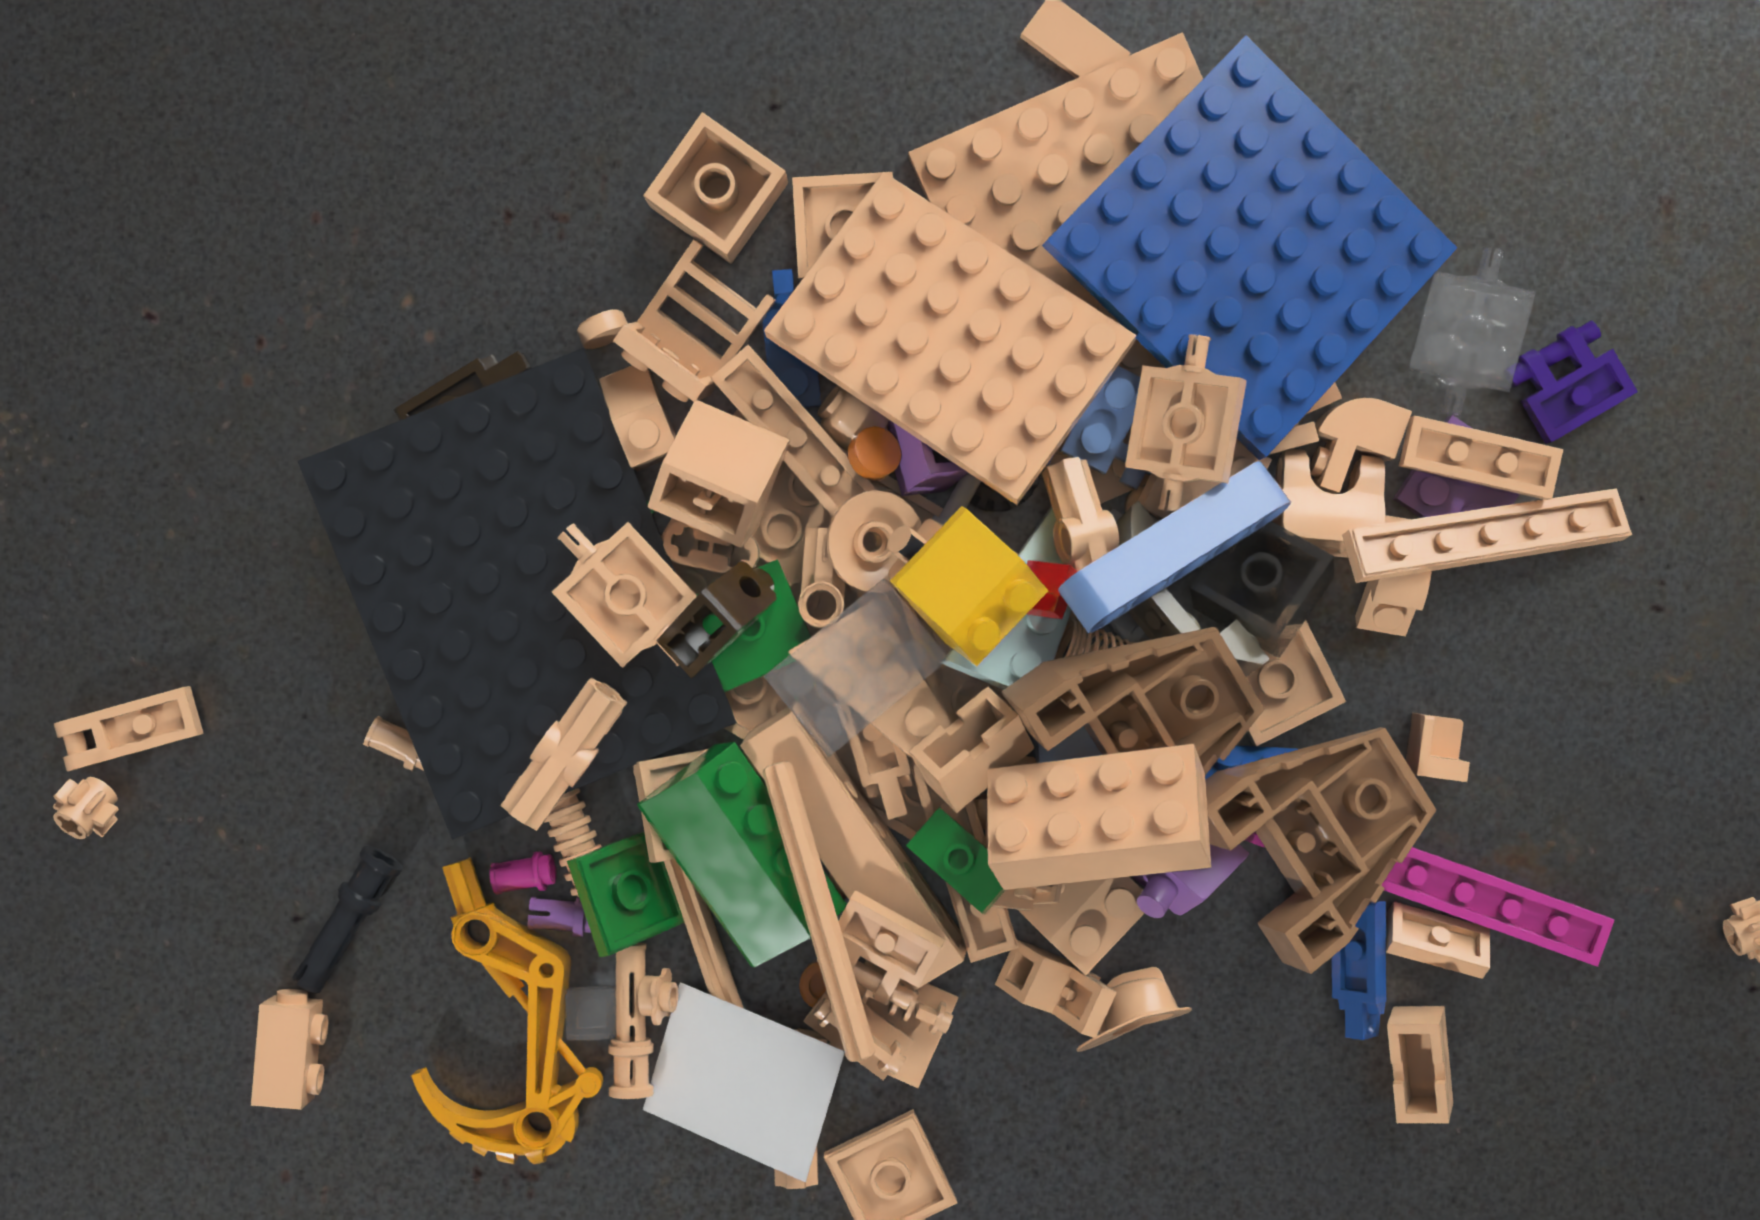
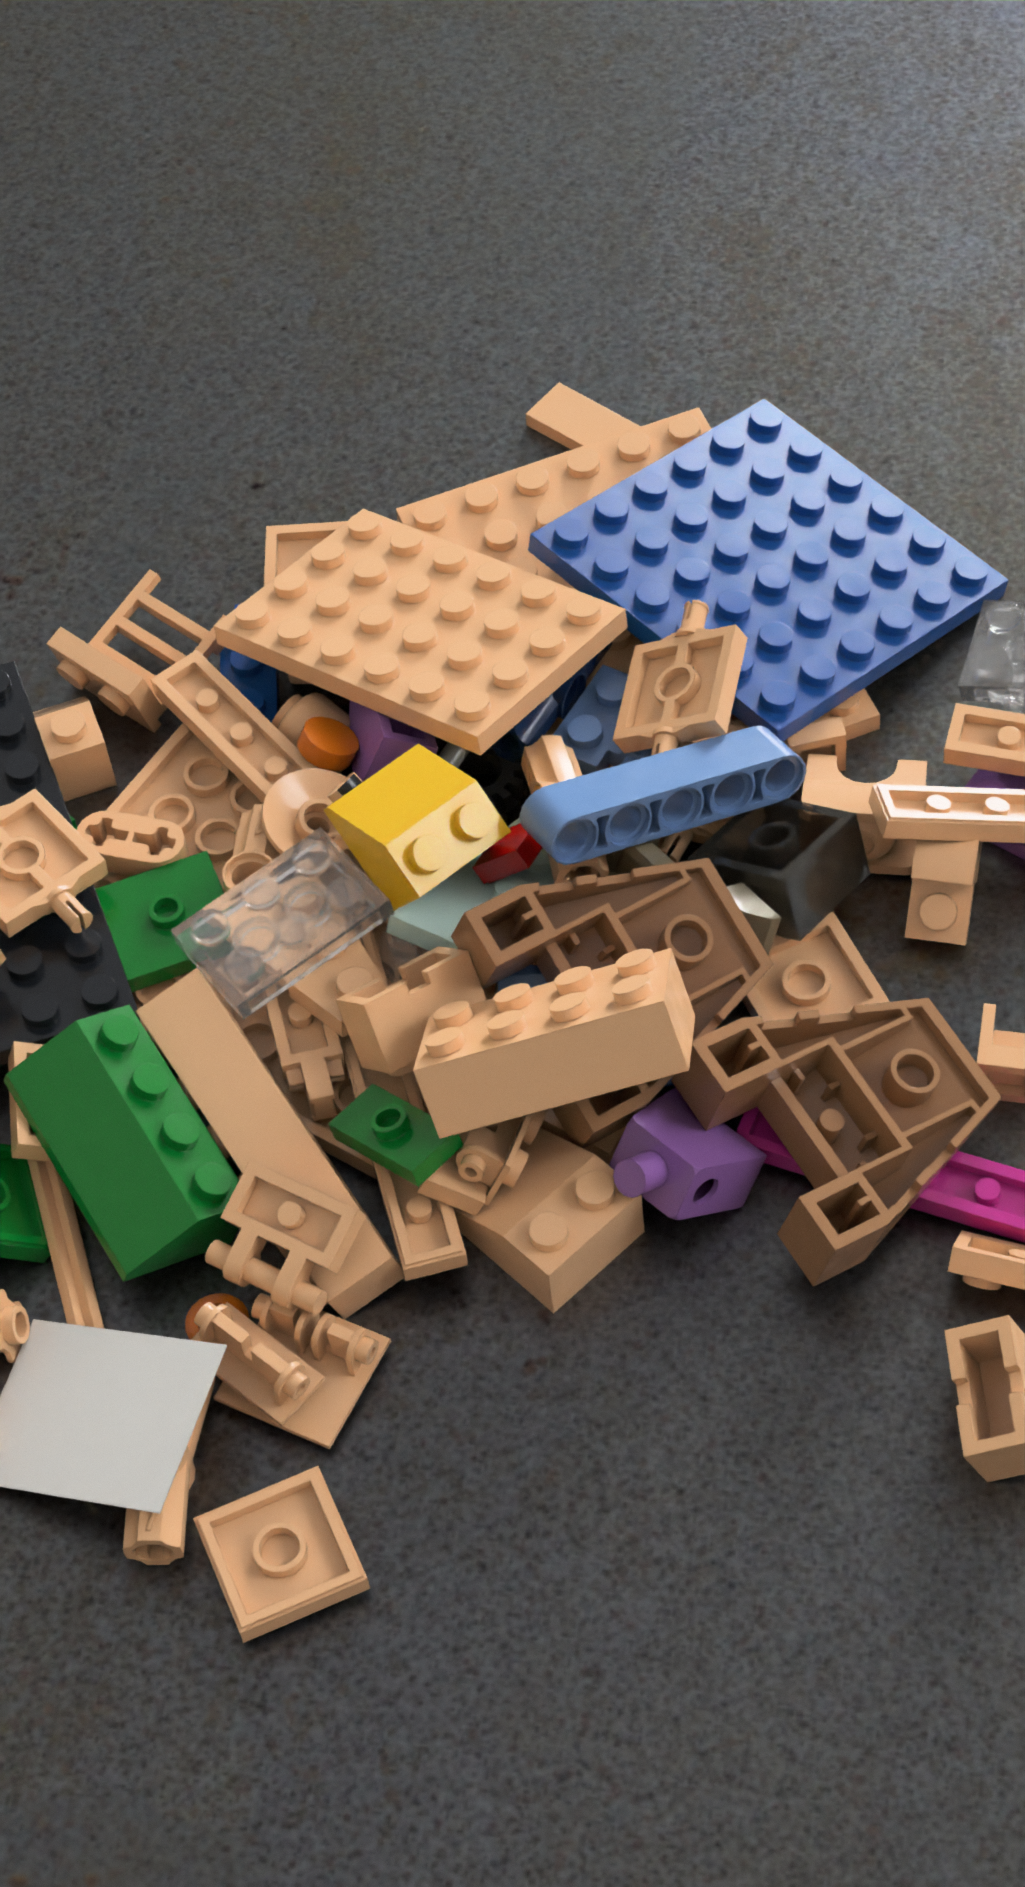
camera: 10 degrees right, 35 degrees down
light nougat tile [577,310,628,349] -> none
light nougat brick [643,112,788,264] -> none
light nougat slope [647,400,790,548] -> none
dark brown torso [656,561,777,679] -> none
light nougat axle [763,761,876,1062] -> none
light nougat brick [995,940,1117,1038] -> none
light nougat piece [1076,967,1192,1052] -> none
light nougat brick [1309,398,1412,494] -> none
blue hinge [1332,900,1386,1040] -> none

